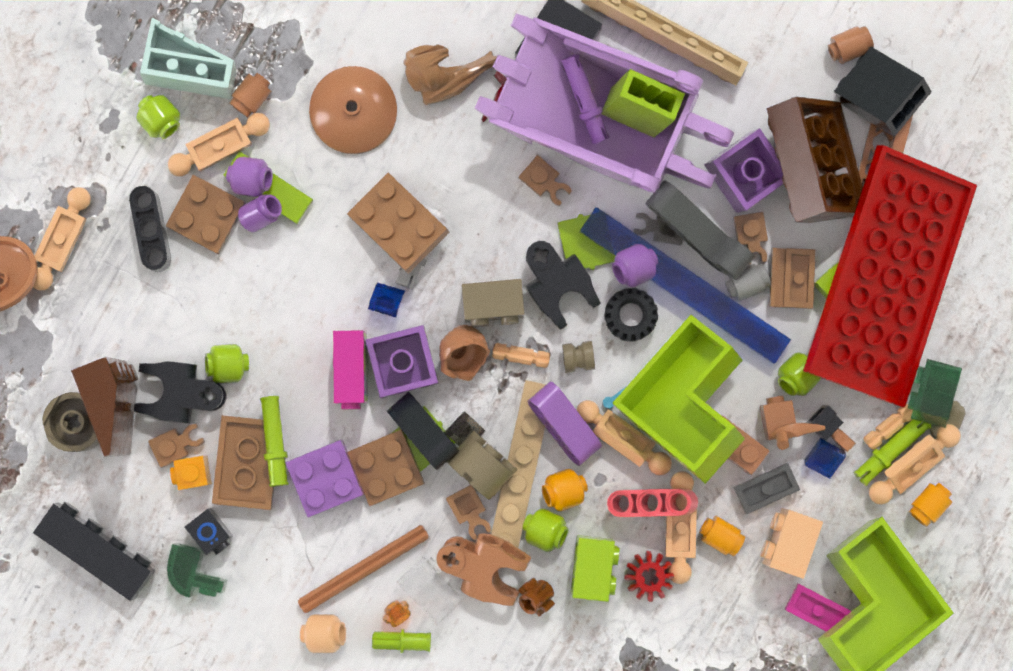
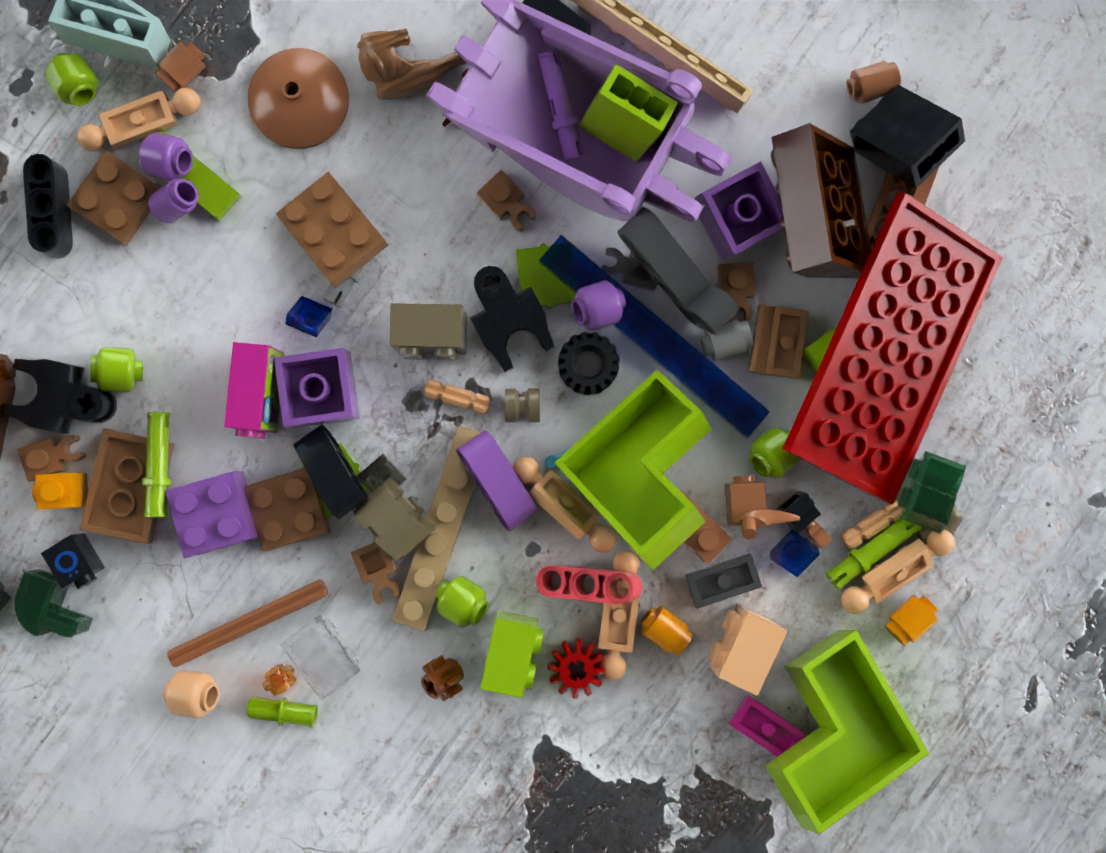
camera: 10 degrees right, 0 degrees up
nougat piece [436,533,531,606] -> none
nougat hair [439,325,490,381] -> none
light orange head [541,469,588,512] -> none

